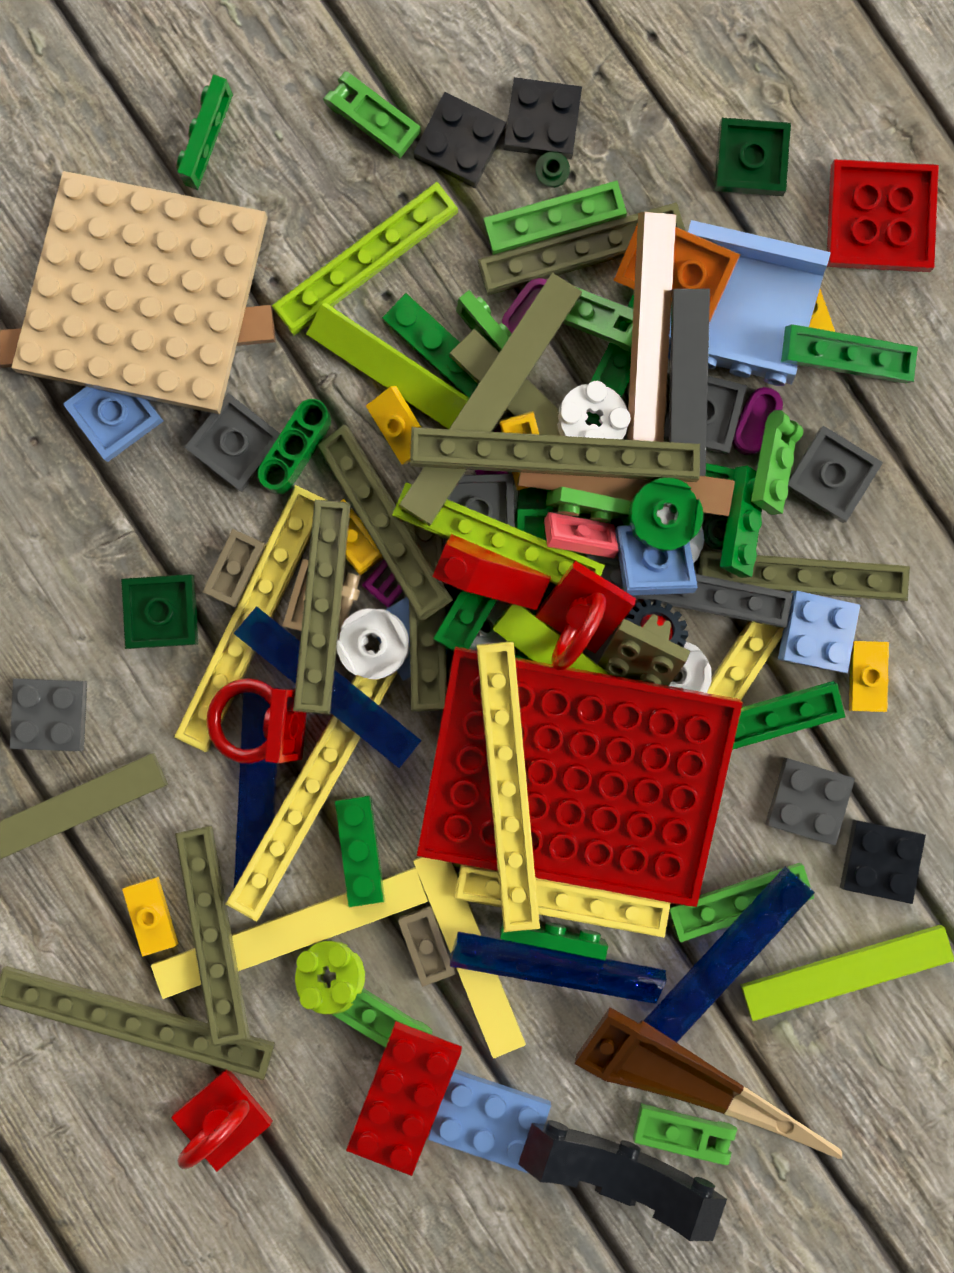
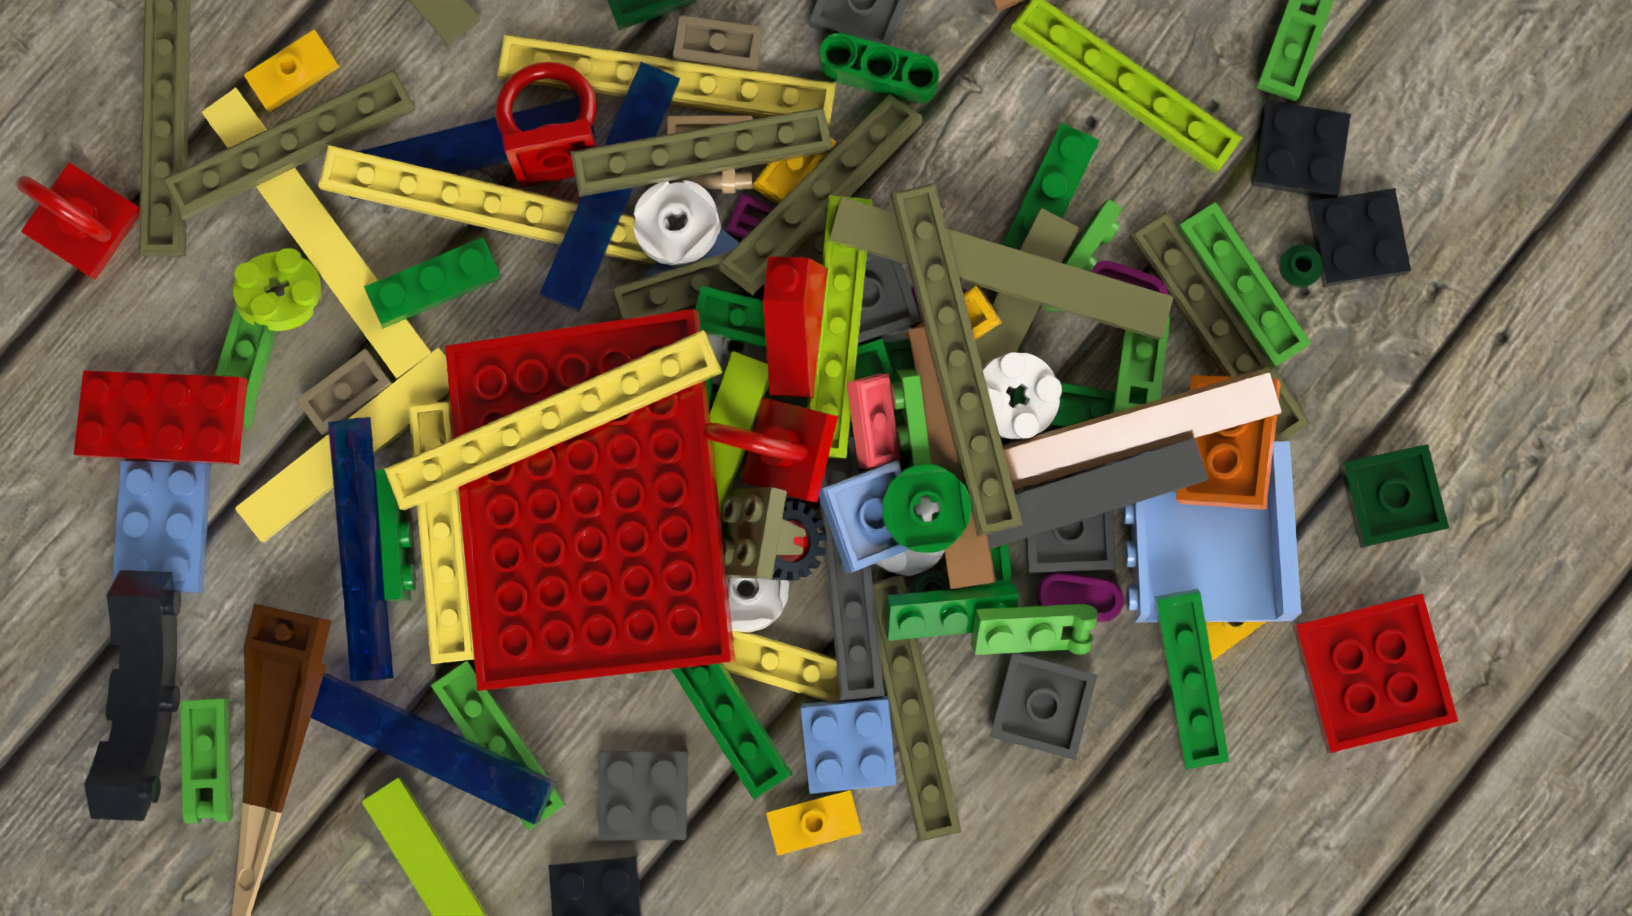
camera: 80 degrees right, 5 degrees down
lime tile [306,303,469,429] -> none
yellow plate [366,386,422,465] -> none

